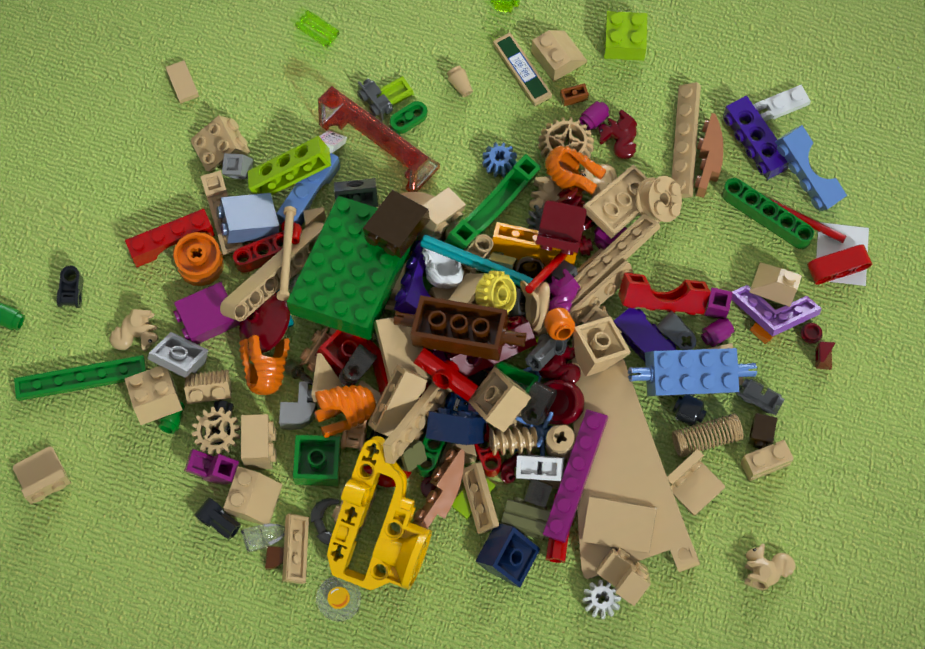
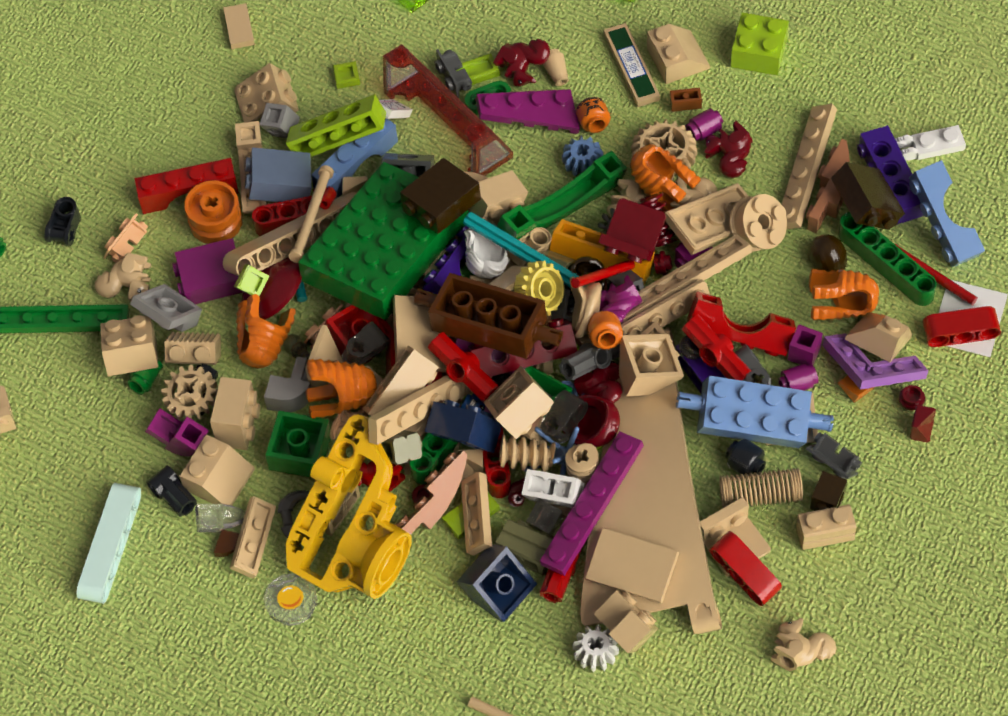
camera: 15 degrees right, 10 degrees down
none -> light aqua beam [77,483,141,604]
none -> light nougat hinge [103,213,148,263]
none -> lime tile [234,264,269,296]
none -> lime tile [332,61,360,89]
none -> magenta wing [475,89,580,134]
none -> dark red animal [493,38,550,87]
none -> orange head [576,97,611,133]
none -> clear smoke plate [679,336,700,360]
none -> red piece [681,314,751,381]
none -> red beam [709,531,782,606]
none -> dark brown hair [807,234,847,272]
none -> orange hair [809,269,879,320]
none -> dark brown brick [831,162,905,230]

